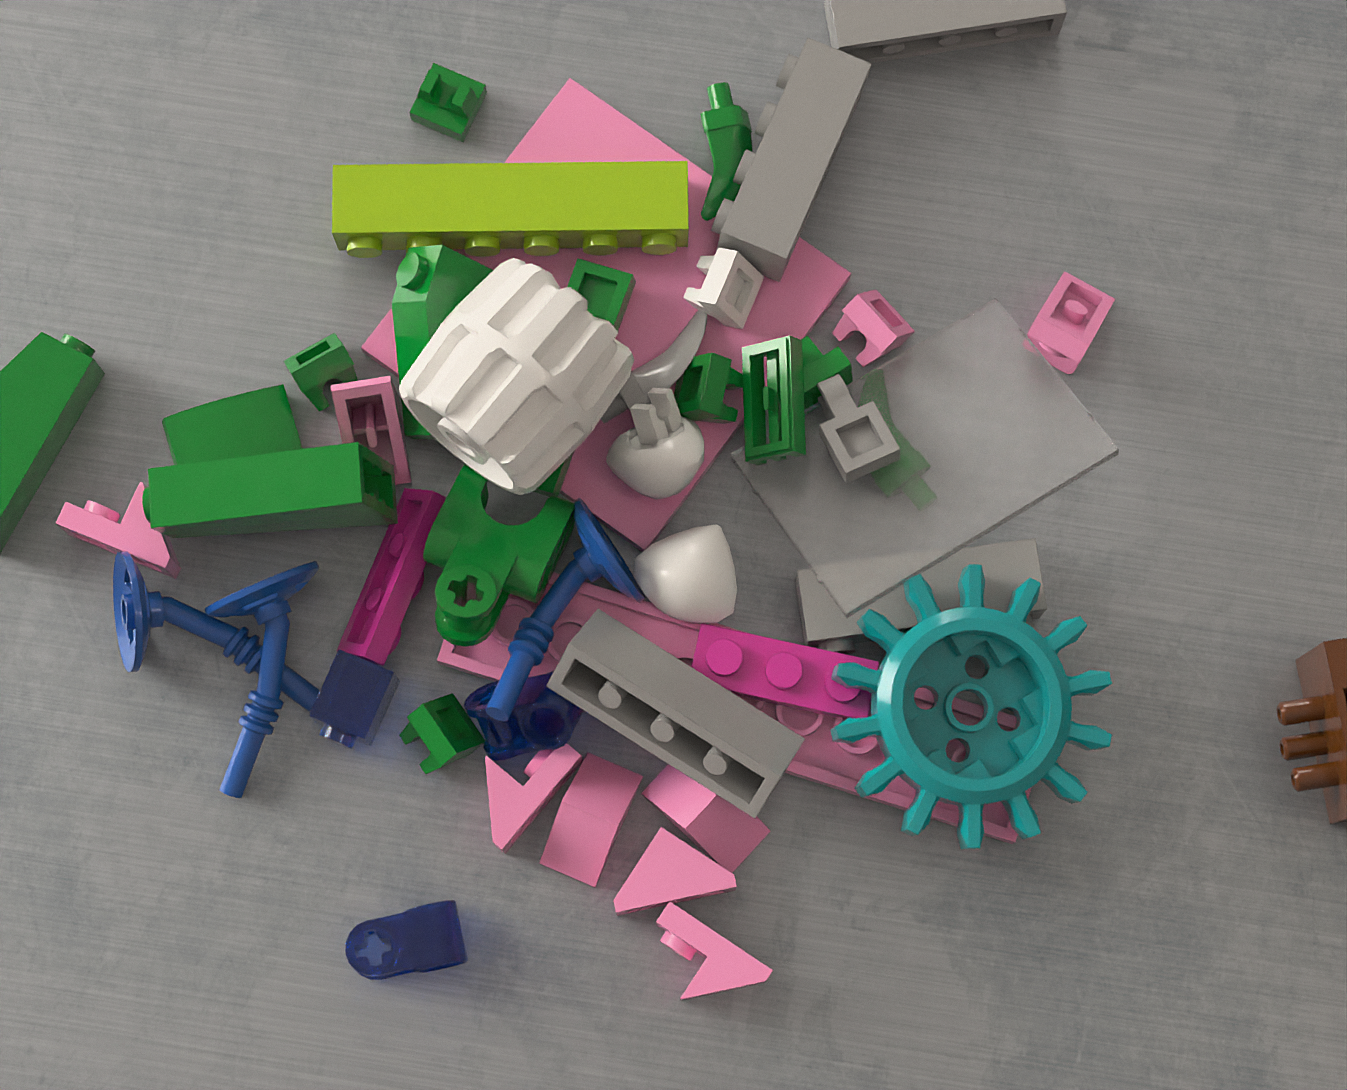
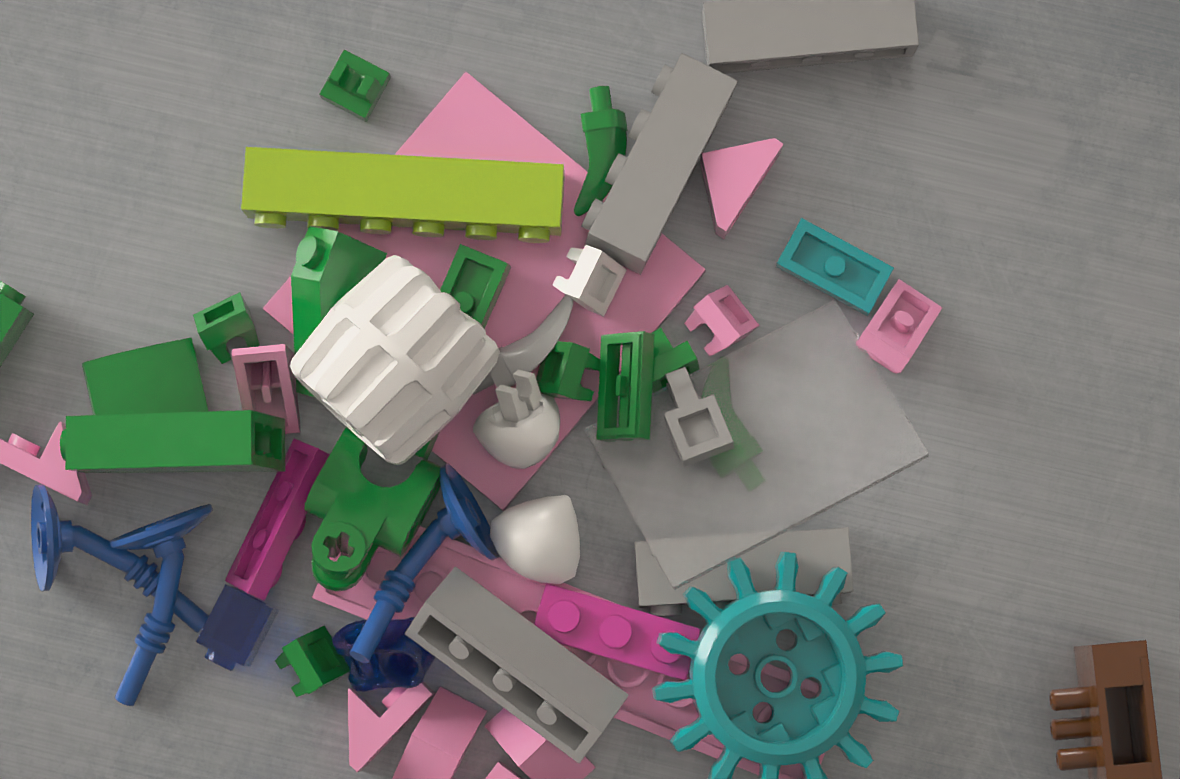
camera: 10 degrees right, 5 degrees up
none -> bright pink slope [700,138,783,239]
none -> teal plate [776,218,894,316]

